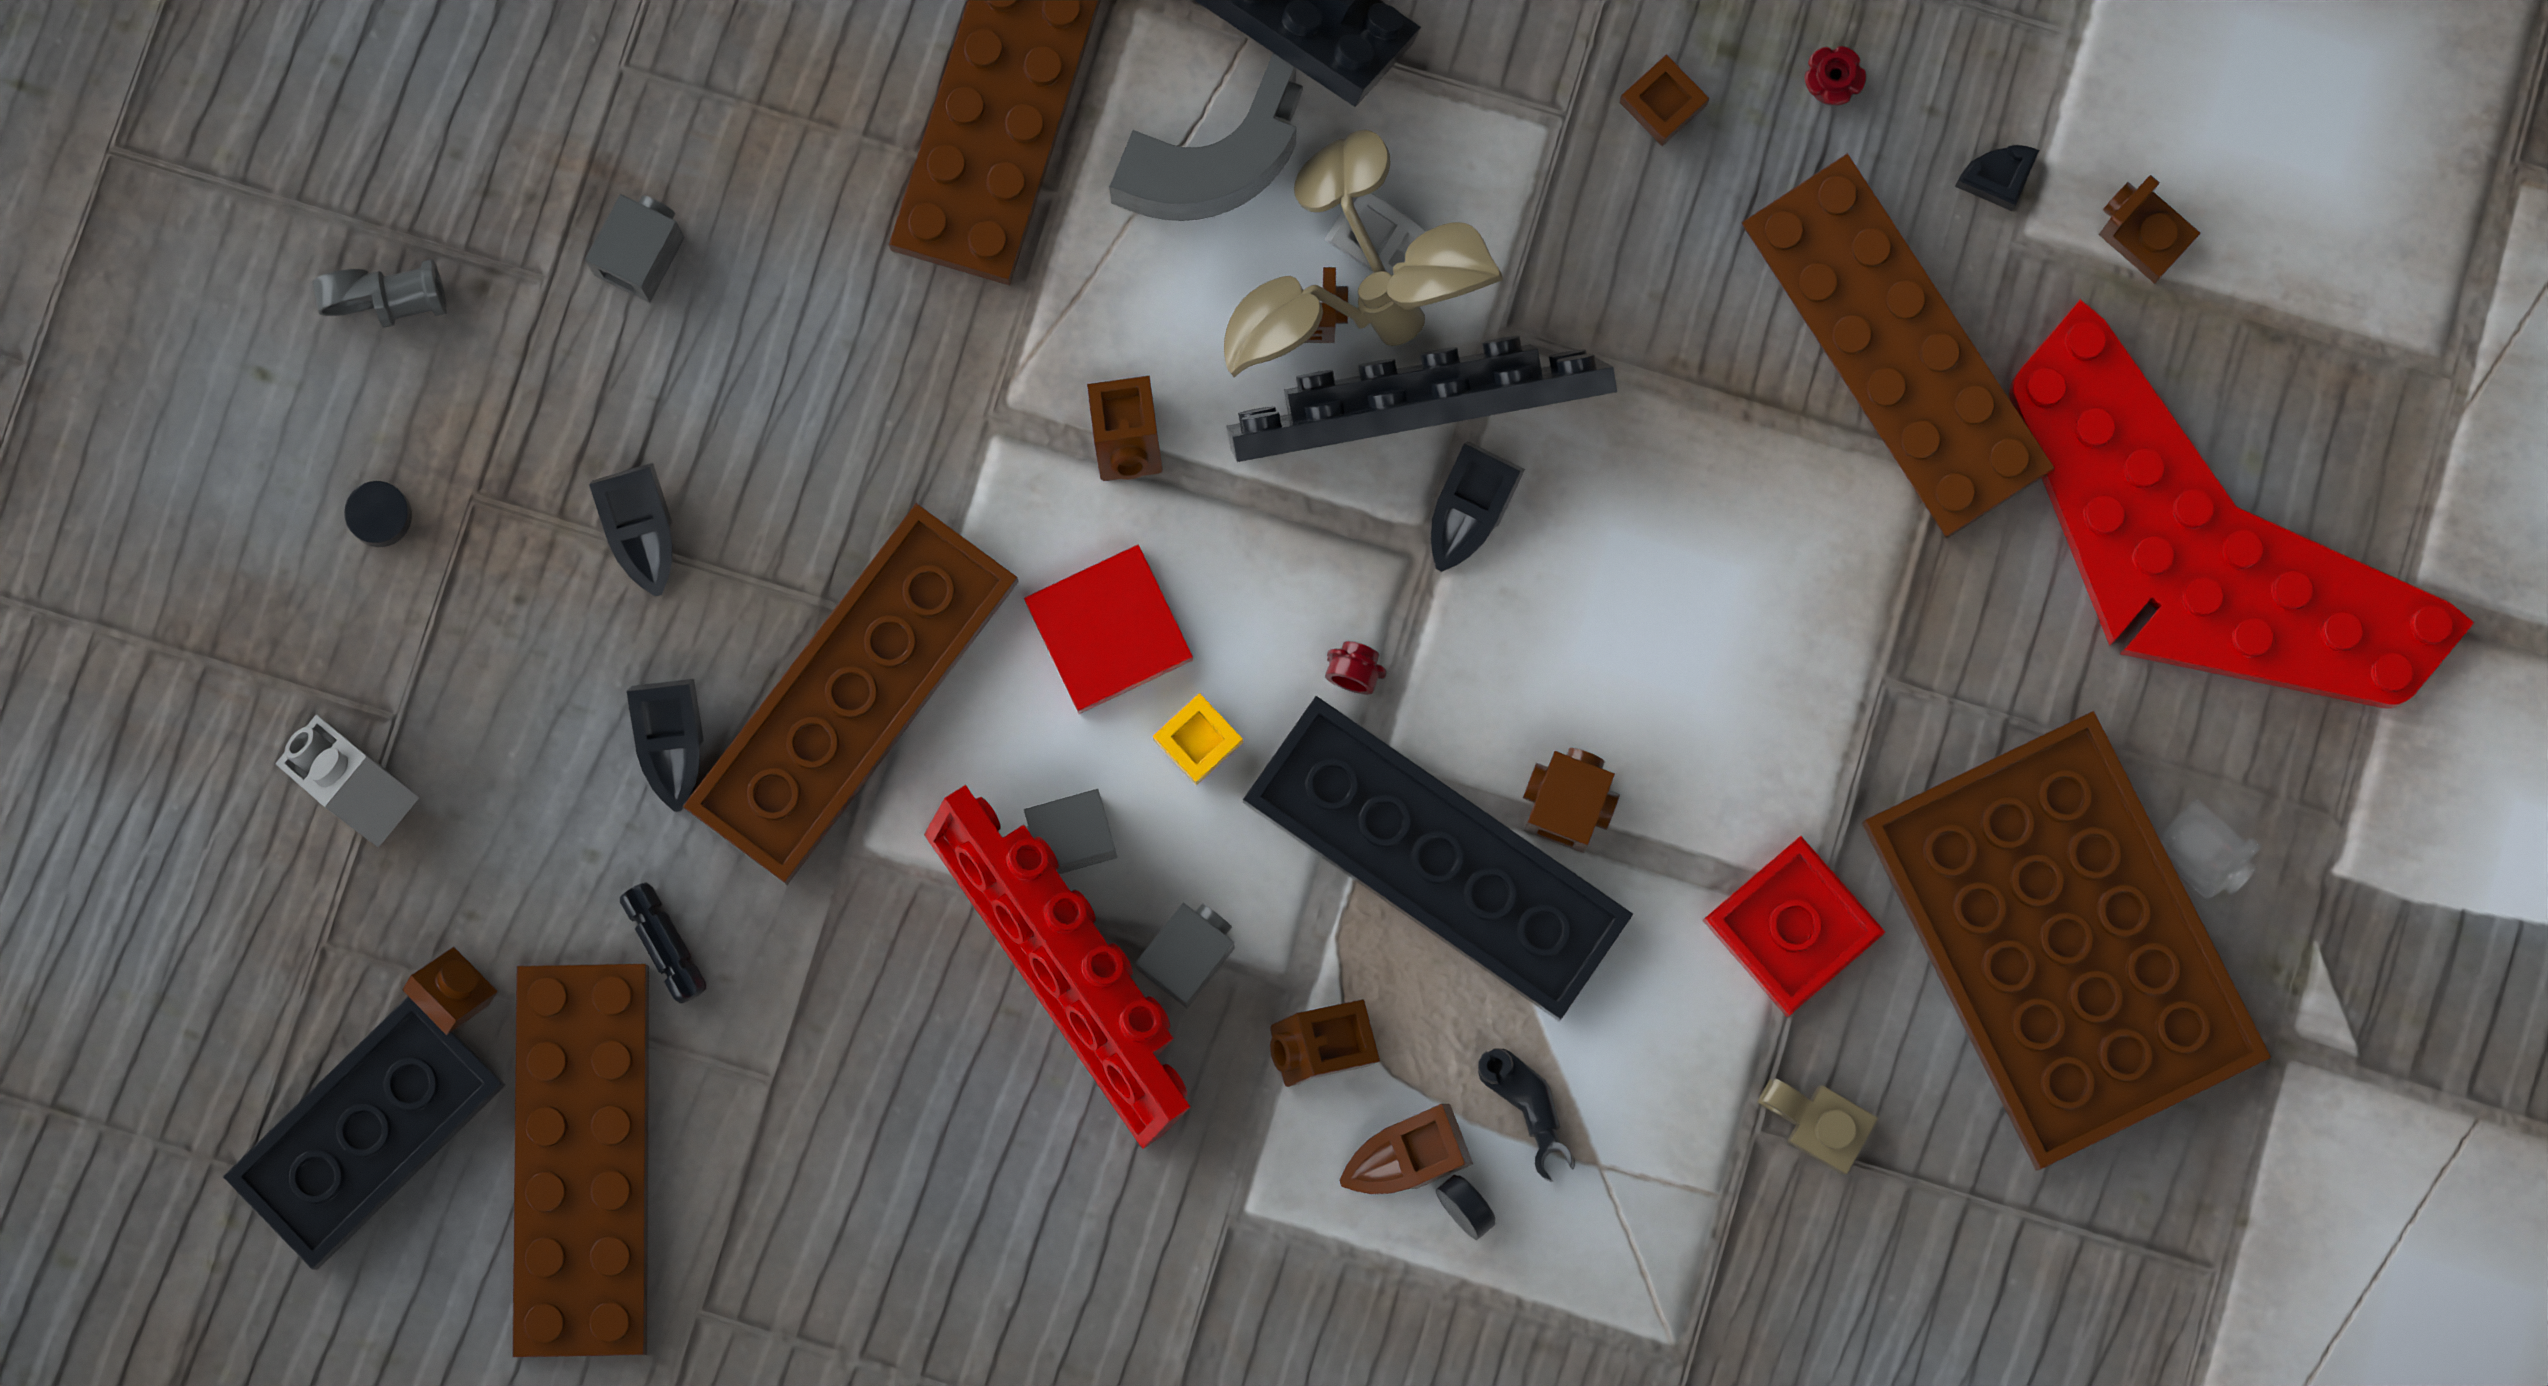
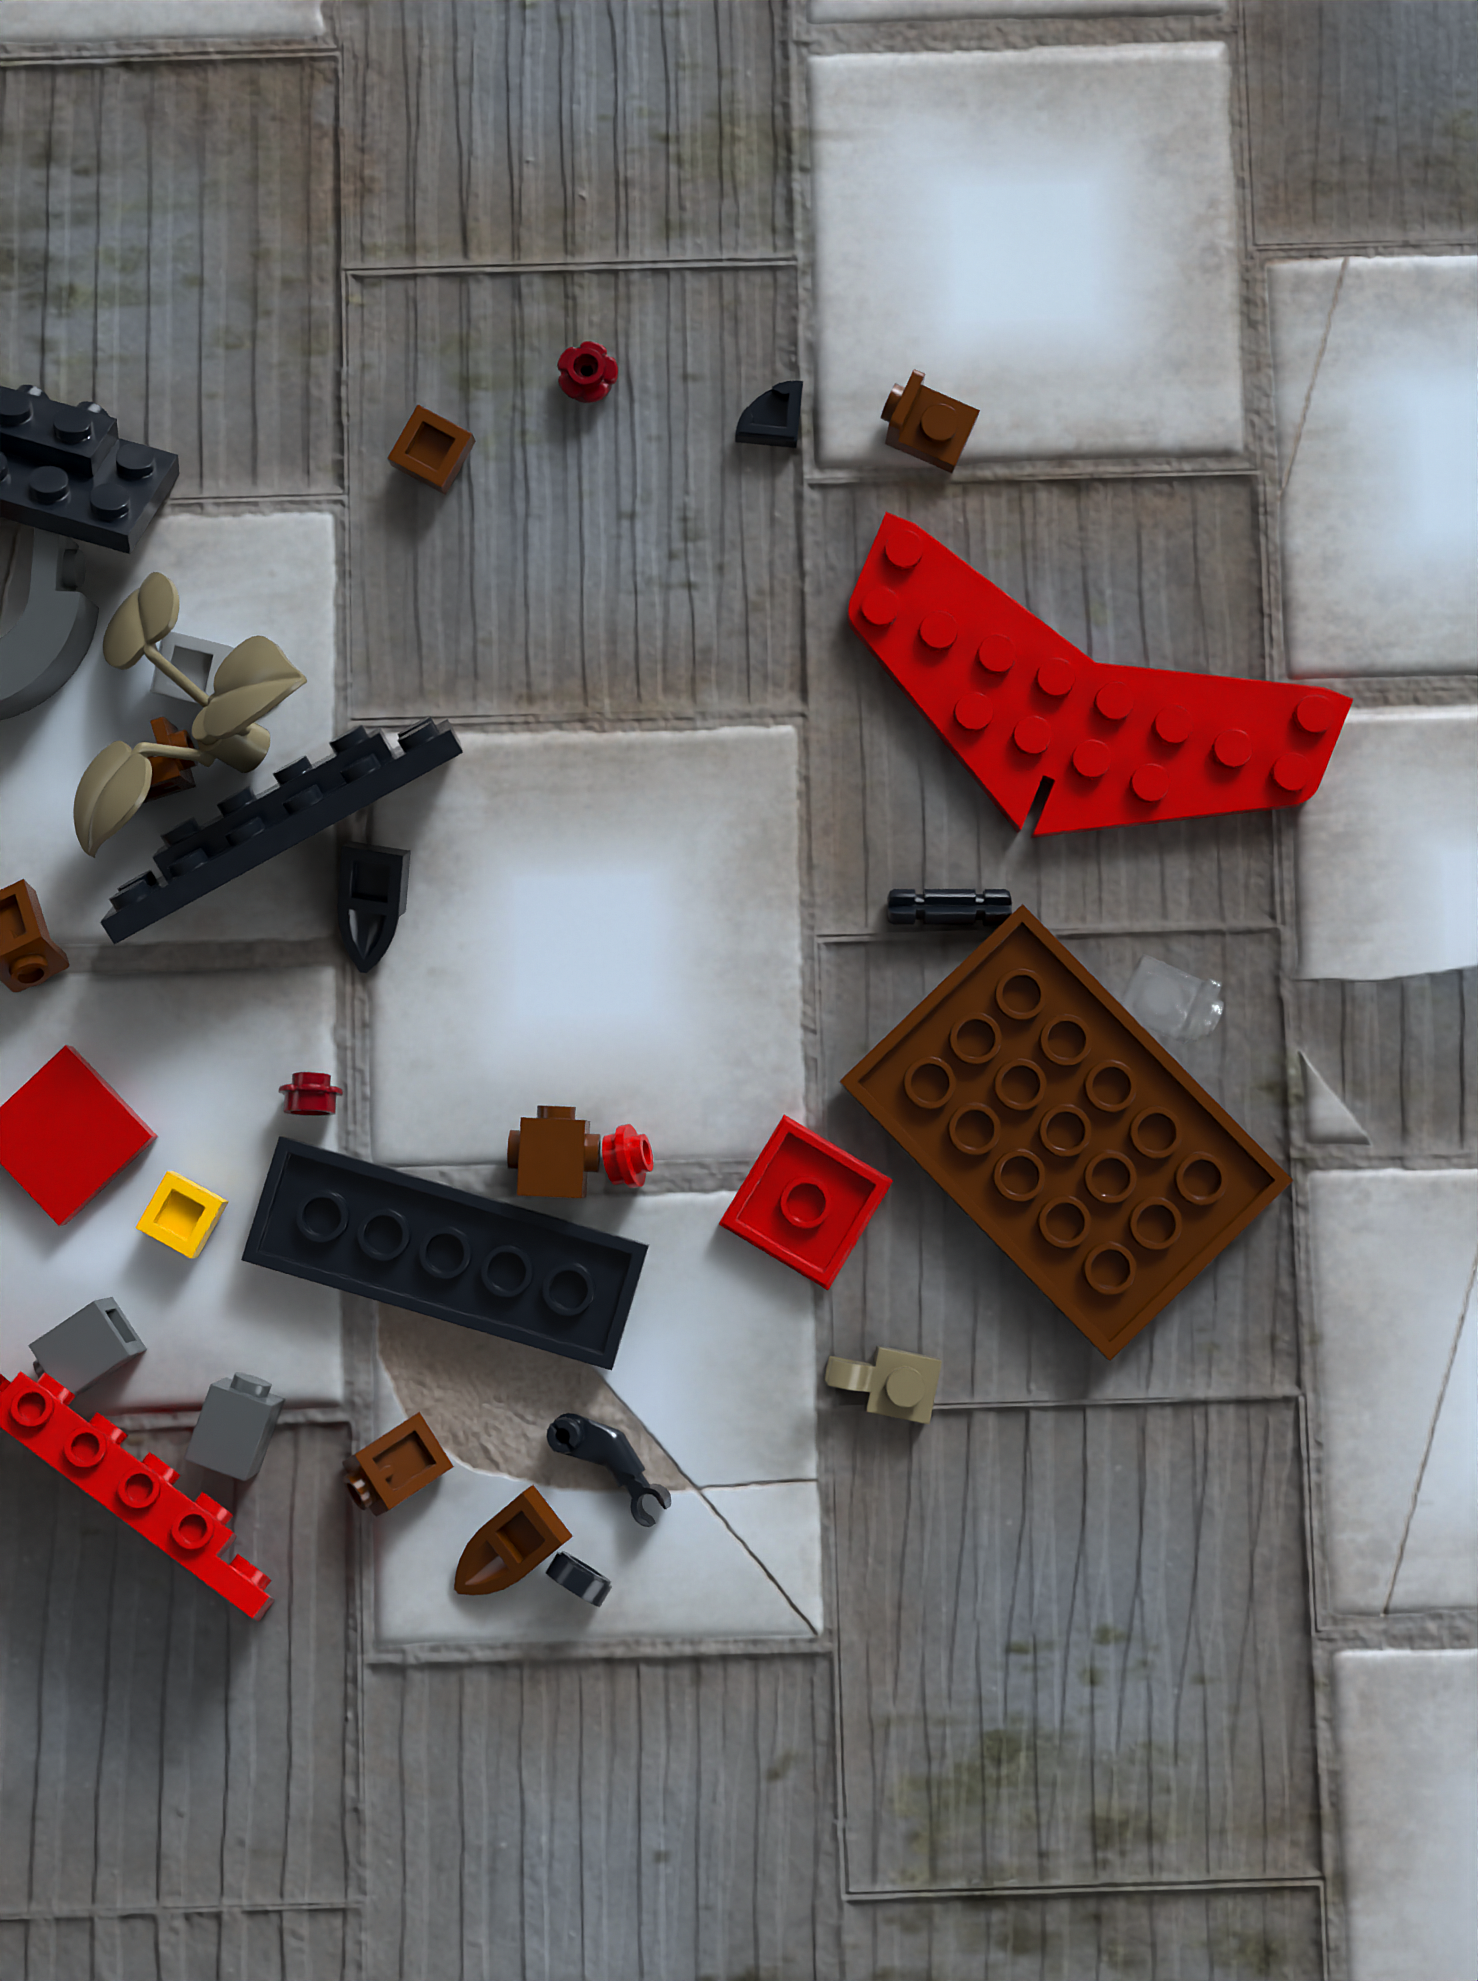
camera: 15 degrees left, 5 degrees up
reddish brown plate [1741,153,2054,539] -> none
none -> red plate [602,1124,653,1189]
none -> black axle [887,889,1012,925]

